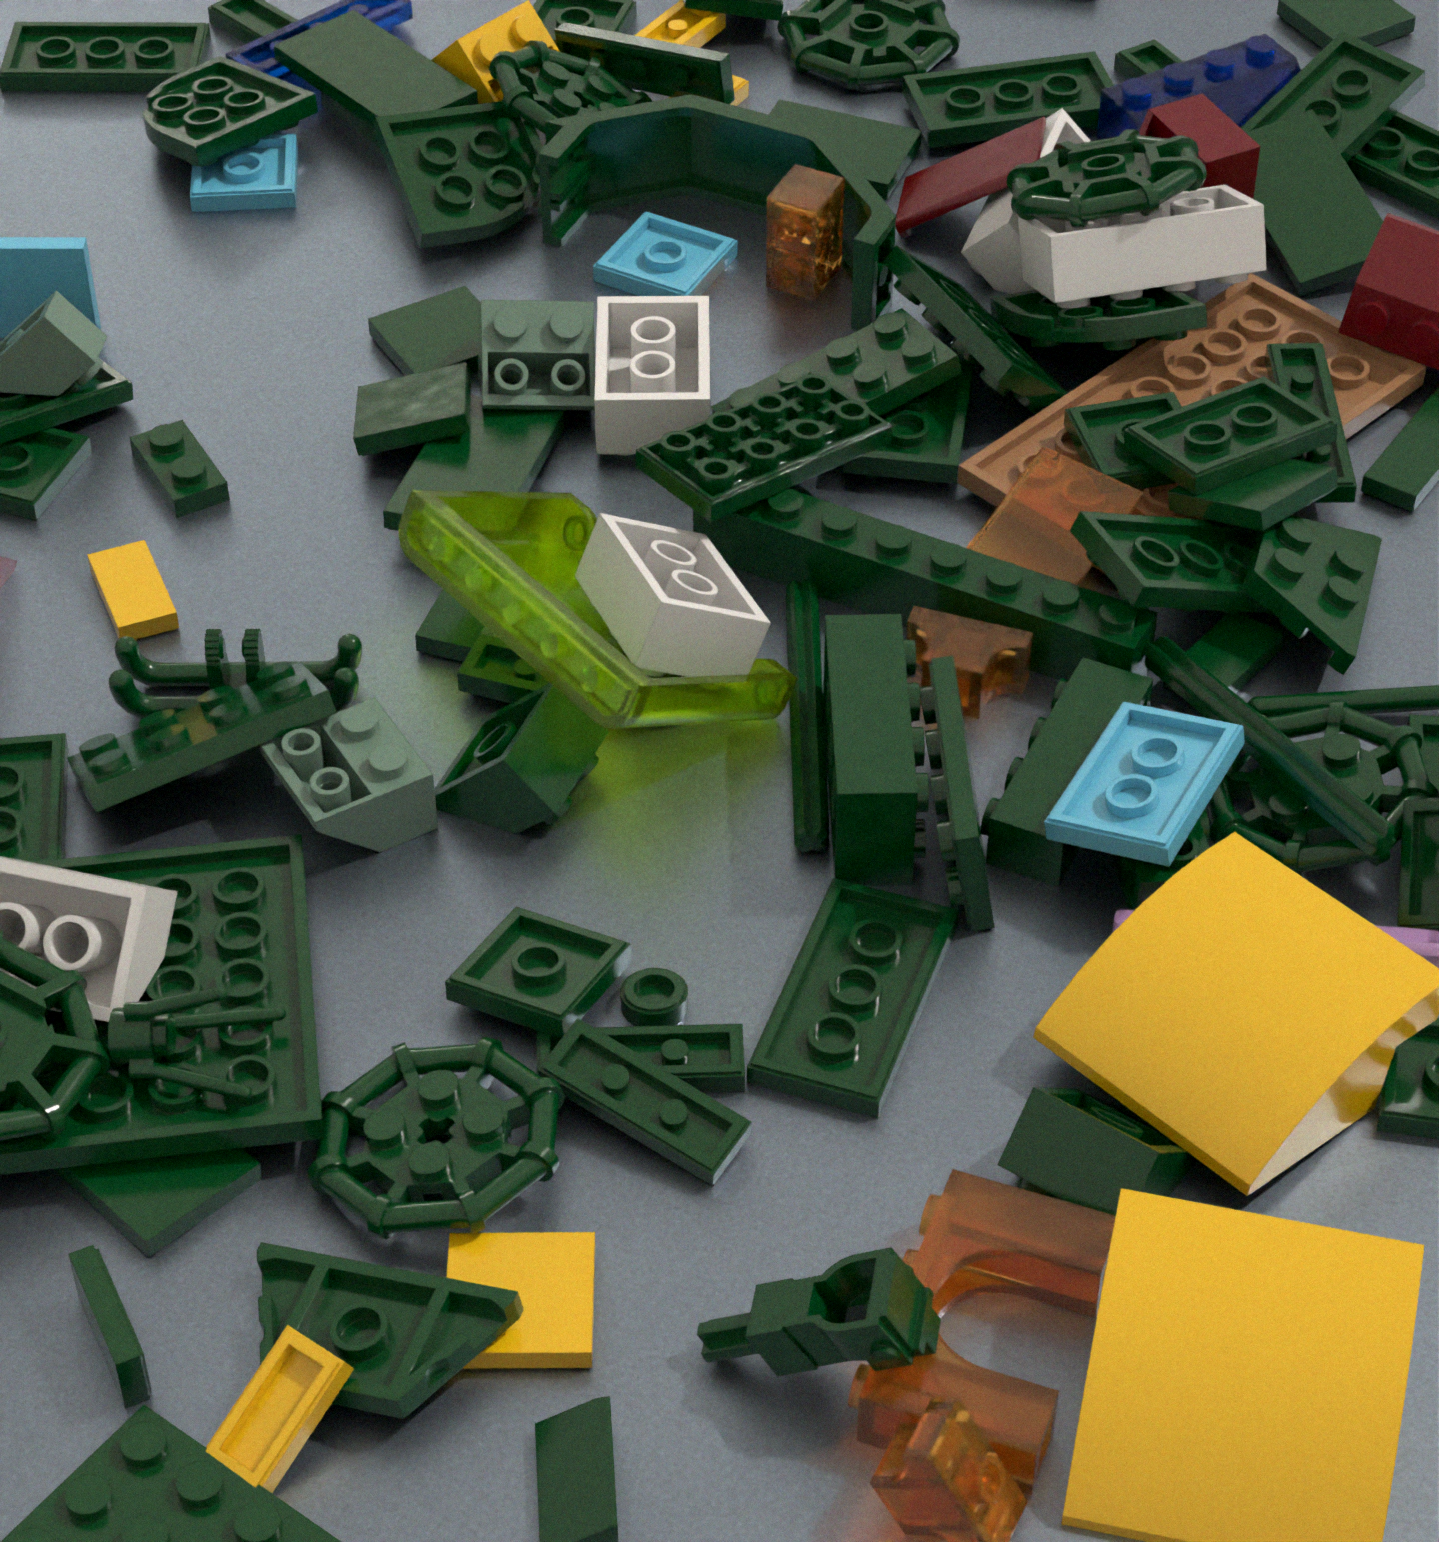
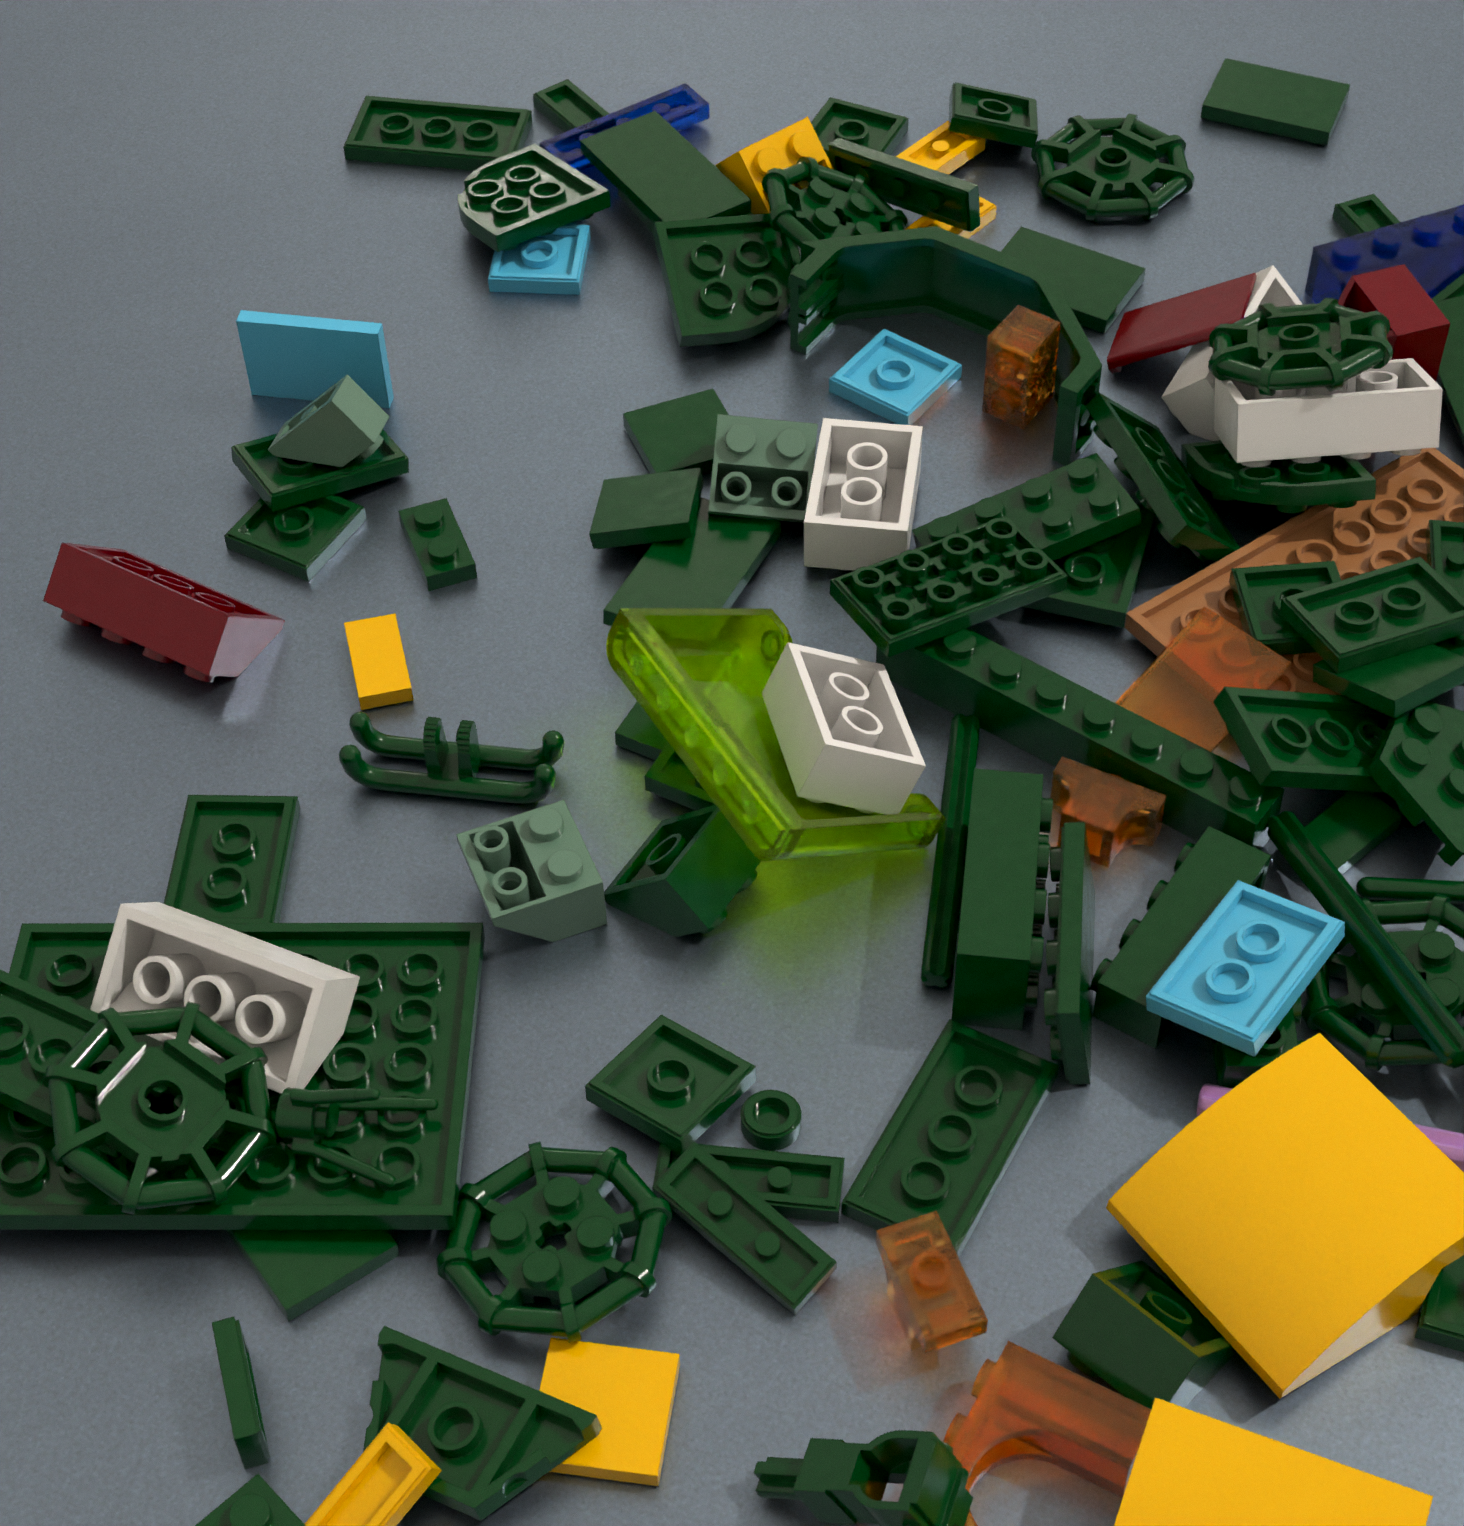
camera: 10 degrees right, 5 degrees up
dark green plate [67,661,337,812] -> none
dark green plate [902,51,1126,148] -> none
none -> clear orange brick [876,1210,988,1353]

